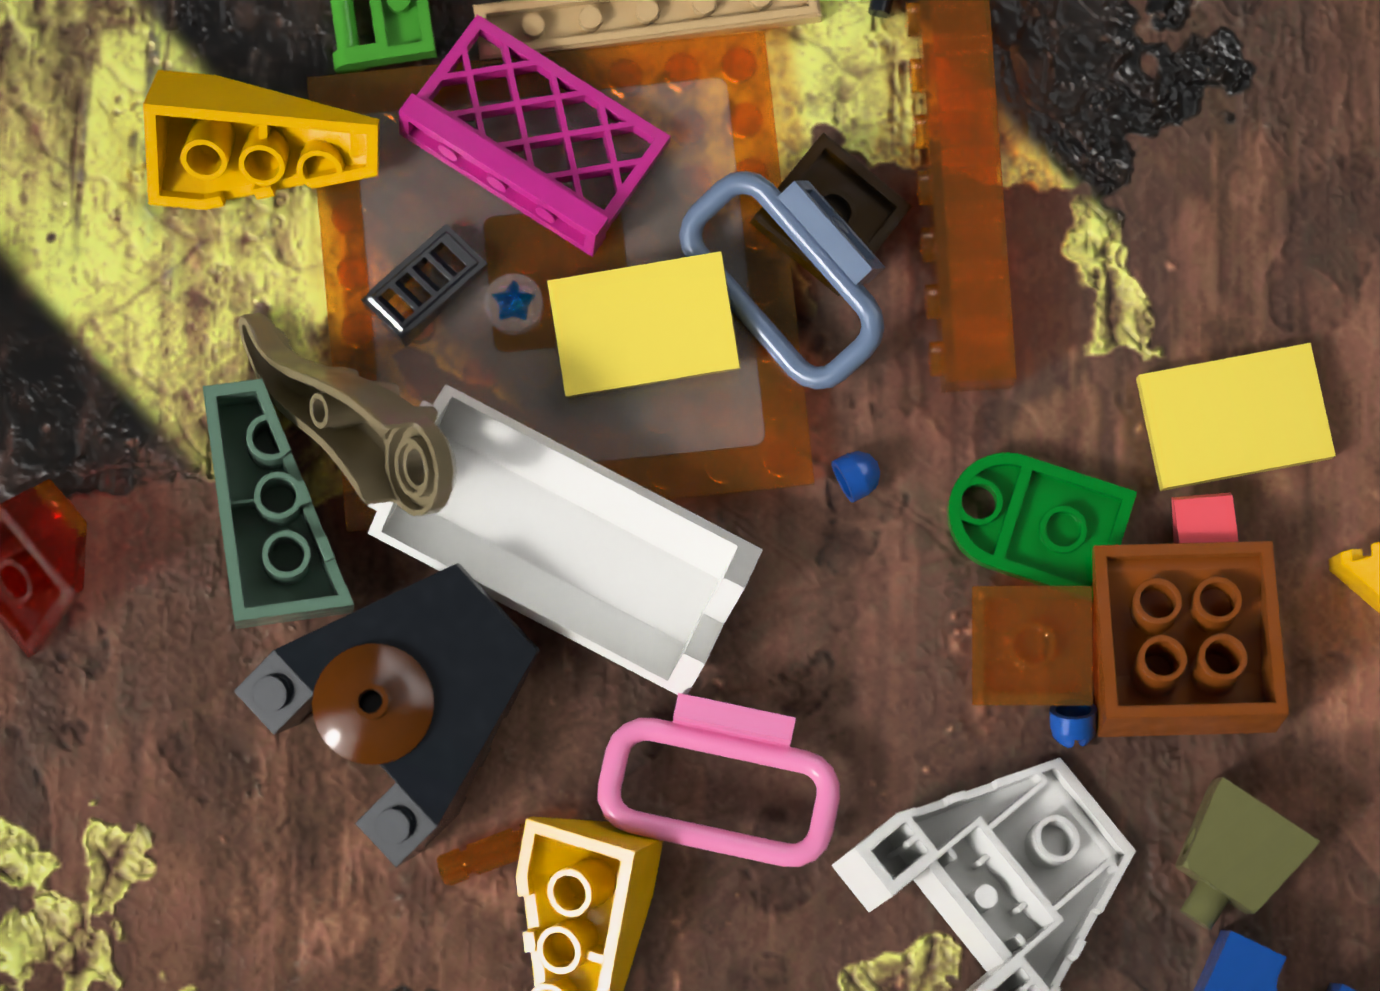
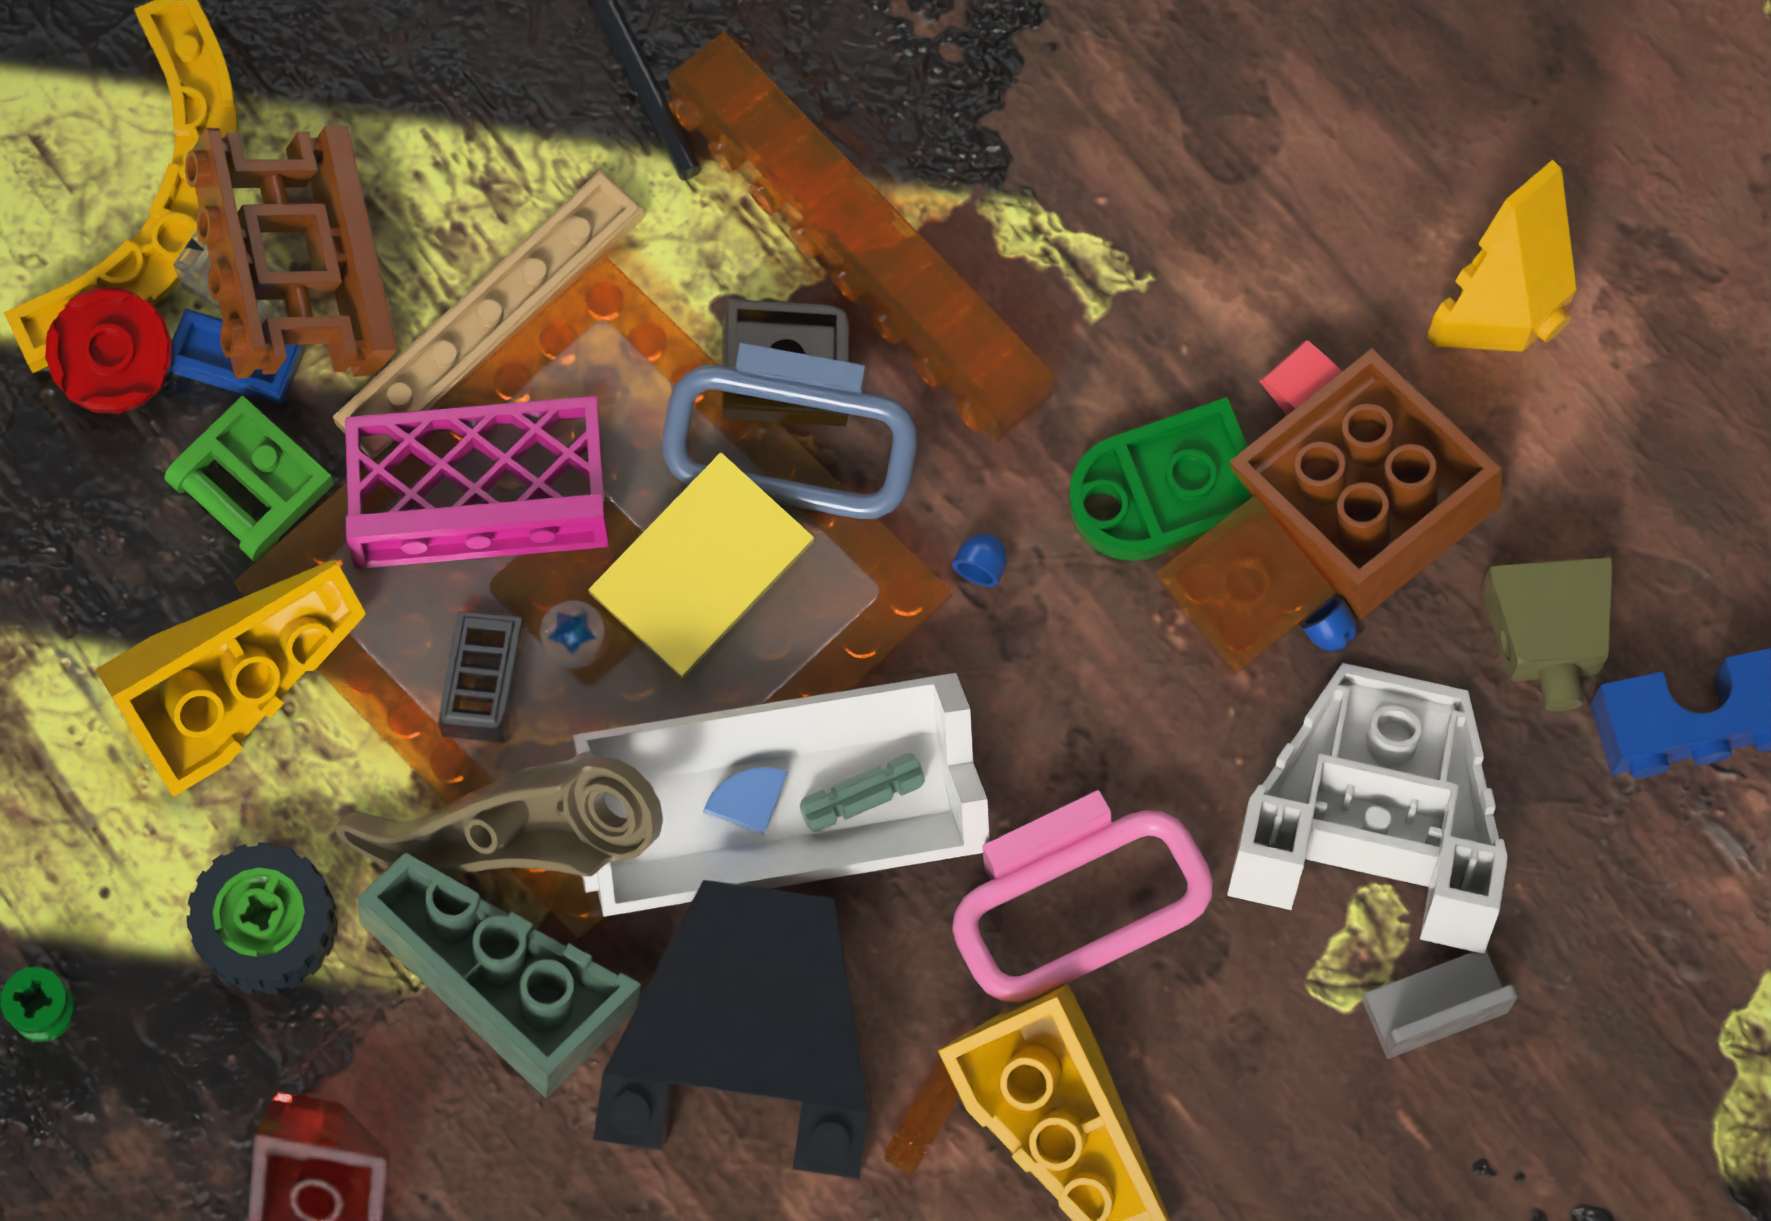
camera: 40 degrees left, 10 degrees down
reddish brown dish [312,643,434,765] -> none
light yellow tile [1136,343,1336,491] -> none
none -> black wheel [186,842,338,994]
none -> medium blue tile [703,767,788,835]
none -> sand green axle [800,753,925,832]

